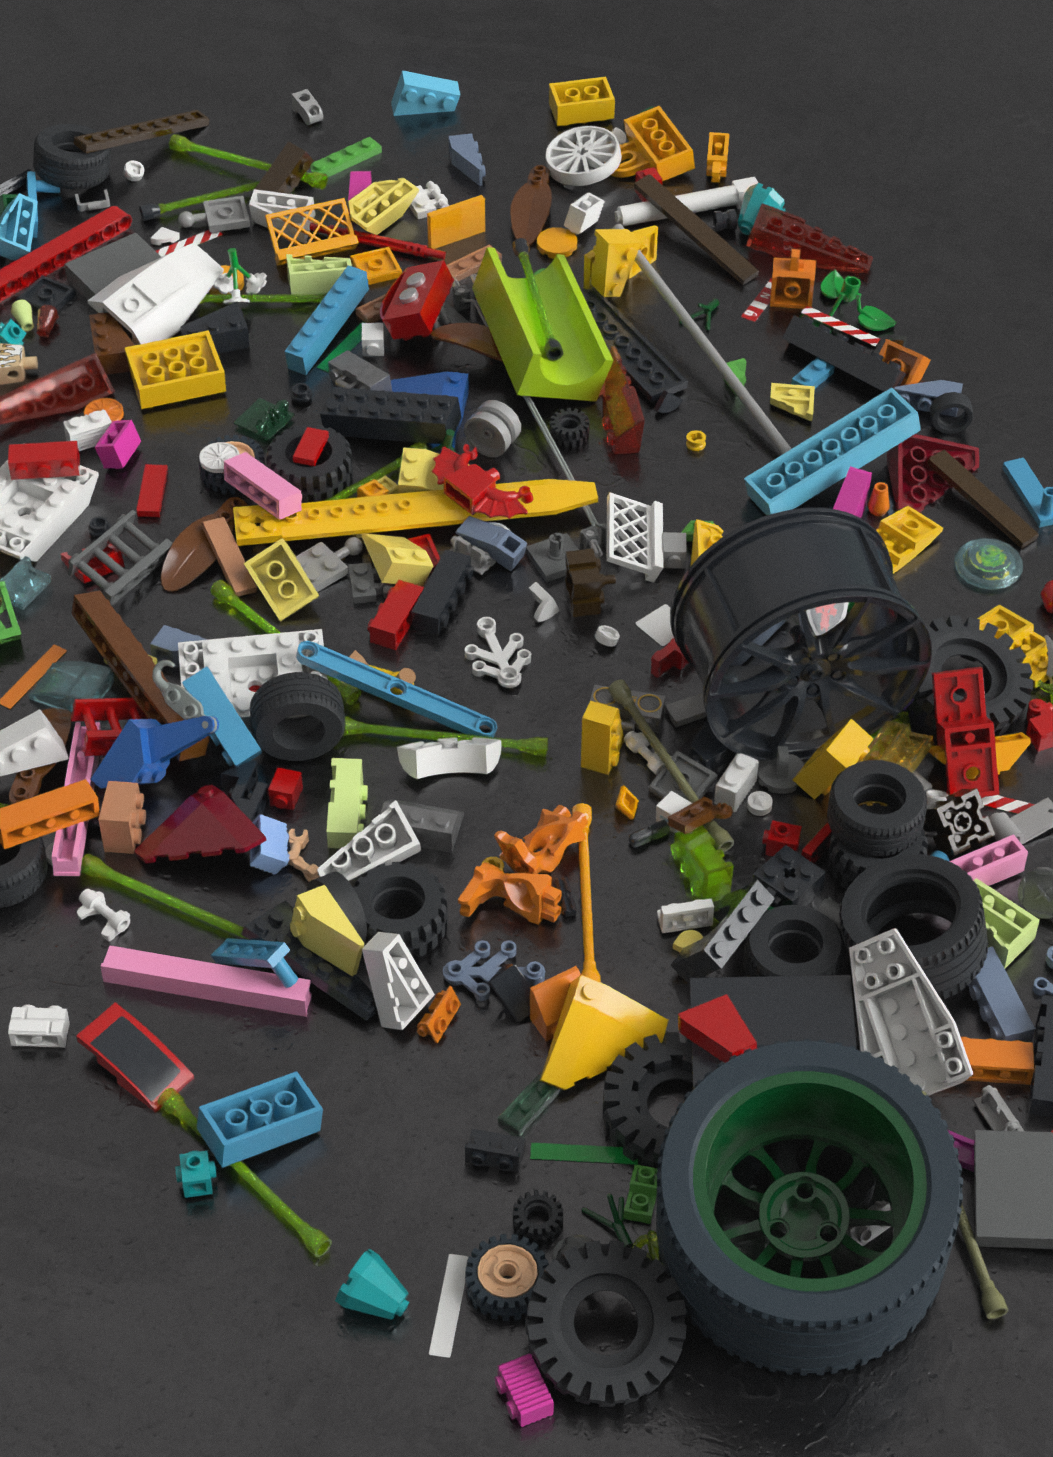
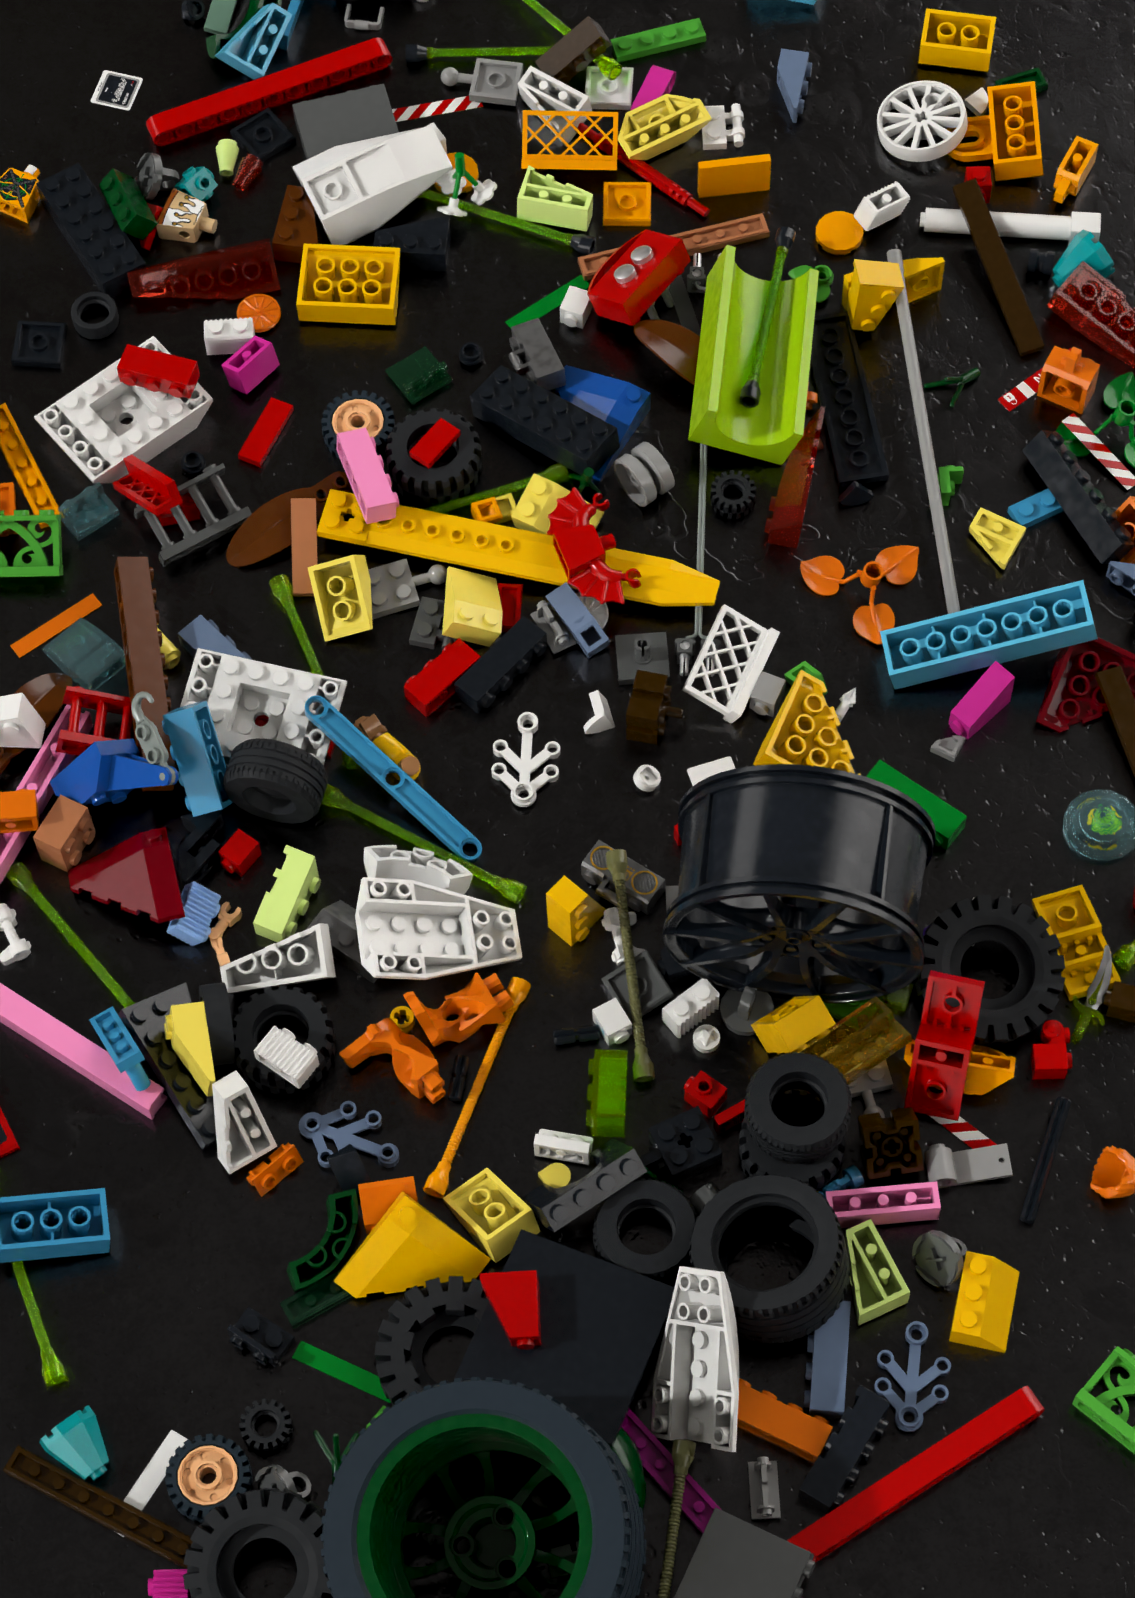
camera: 25 degrees right, 15 degrees up
white tile [151,227,180,245] -> none
white wheel [199,442,239,473] -> none
dark azure brick [285,265,369,375] -> none
reddish brown plant [510,165,552,246] -> none
light orange slope [615,785,639,820] -> none
reddish brown hinge [668,797,733,834] -> none
yellow bush [686,430,706,451] -> none
orange cone [867,482,890,516] -> none
yellow slope [876,506,943,574] -> none
white tile [926,790,949,804] -> none
none -> dark brown tile [3,1445,193,1569]
none -> red fence [112,454,183,516]
none -> white brick [253,1026,319,1089]
none -> dark green brick [287,1189,358,1291]
none -> white wedge [355,877,522,980]
none -> light yellow slope [443,1168,541,1263]
none -> white tile [585,66,634,110]
none -> orange plant [800,545,919,645]

